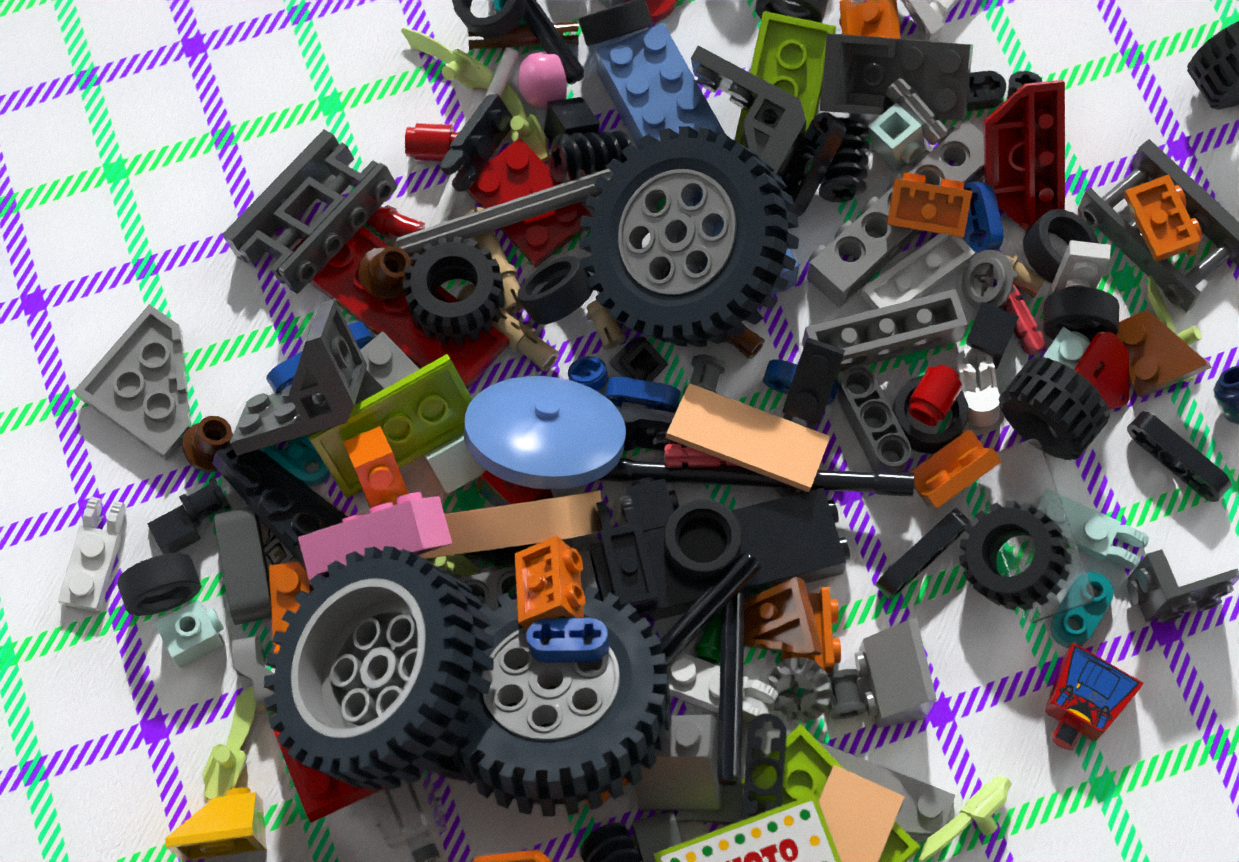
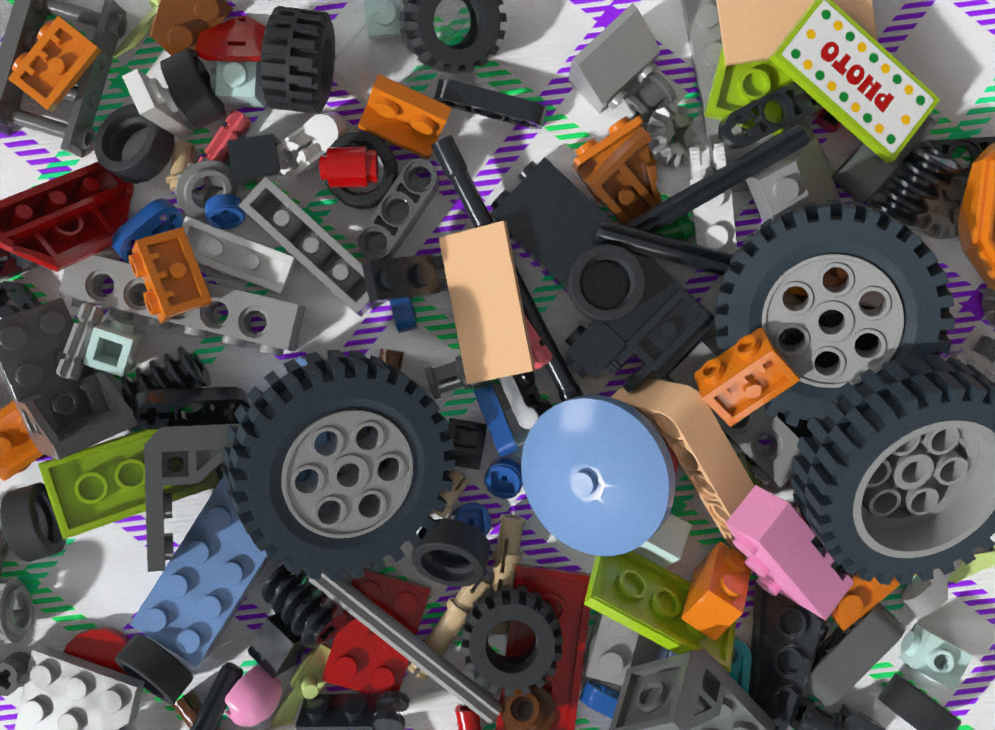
camera: 120 degrees left, 20 degrees up
blue beam [526,618,610,663] -> none
none -> blue tile [204,194,246,230]
none -> blue tile [451,502,491,536]

